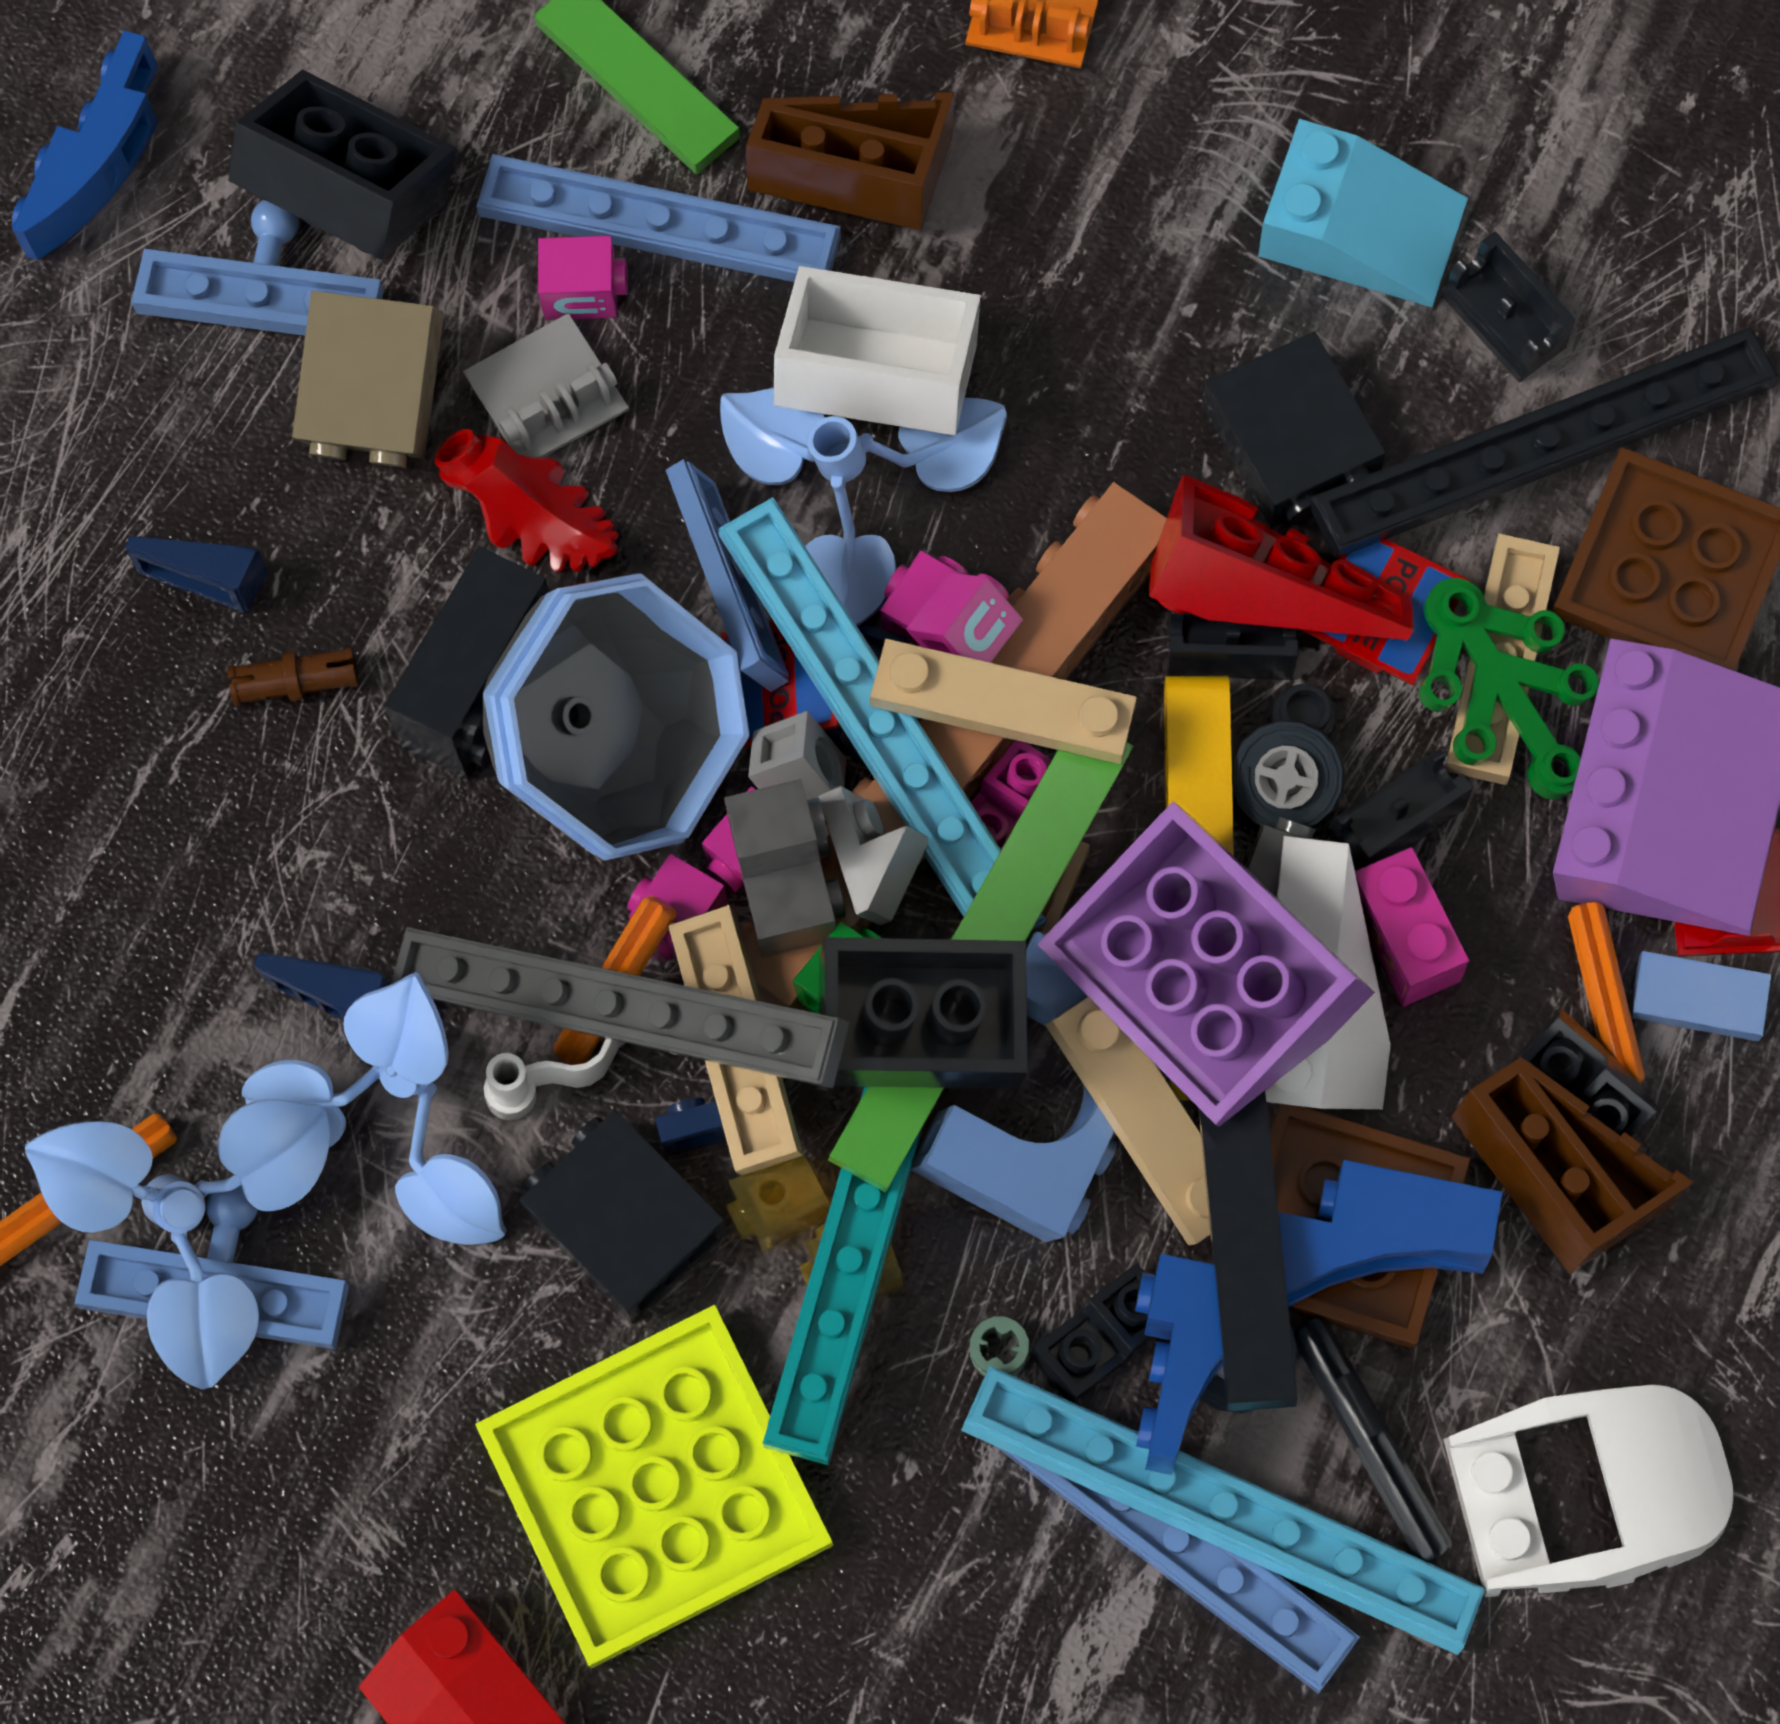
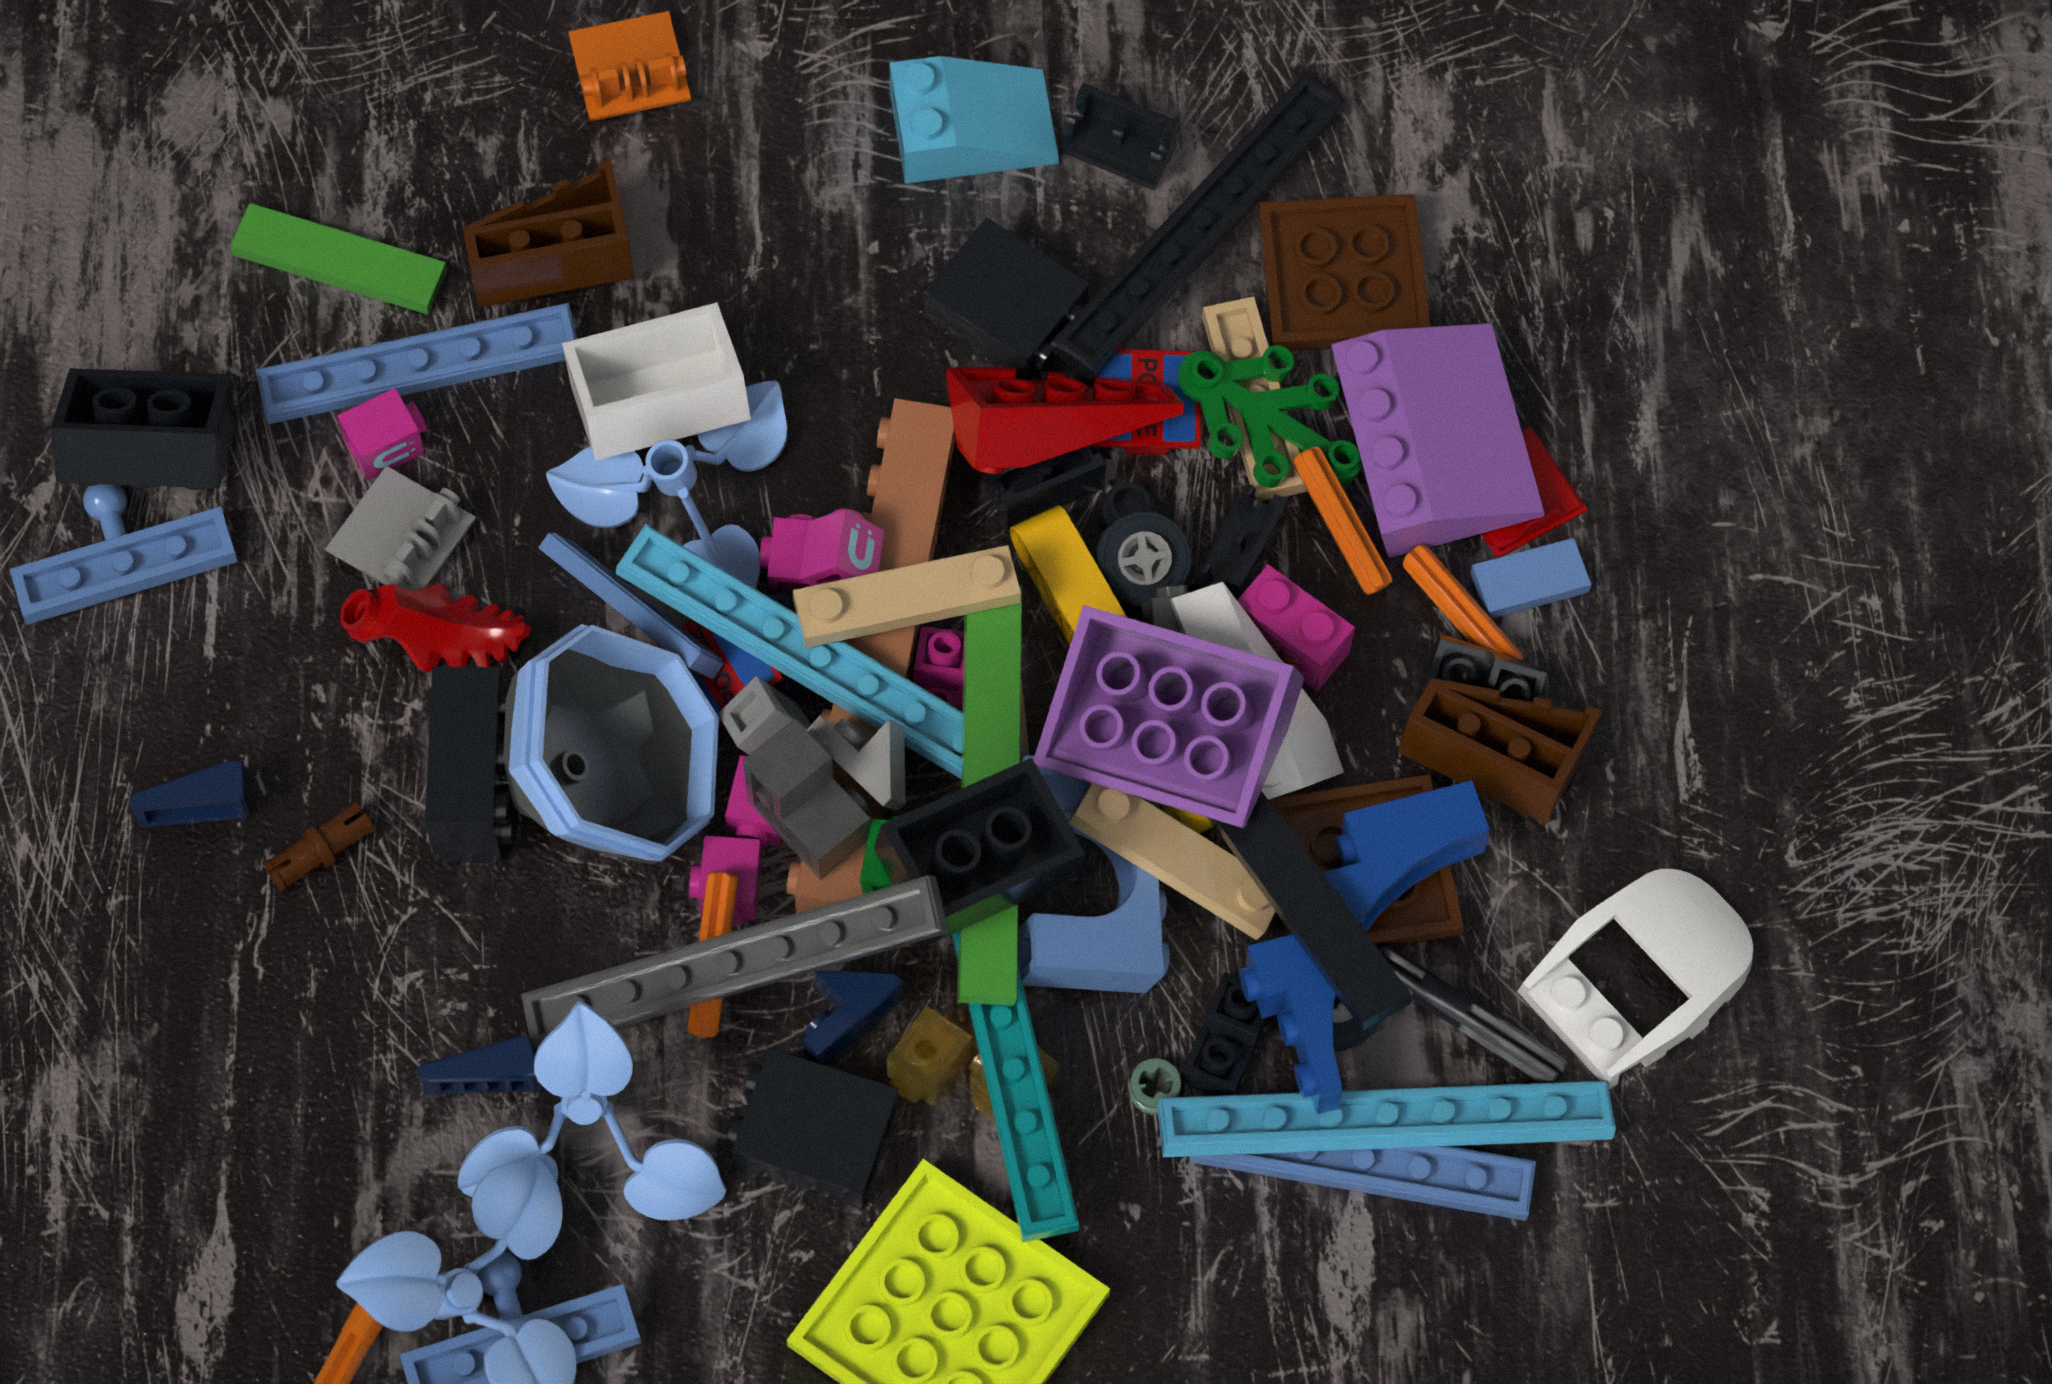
camera: 35 degrees left, 5 degrees down
dark tan brick [292,290,444,468] -> none
white flag [484,1038,679,1120] -> none
tan plate [669,905,803,1175] -> none
none -> orange axle [1293,446,1392,595]

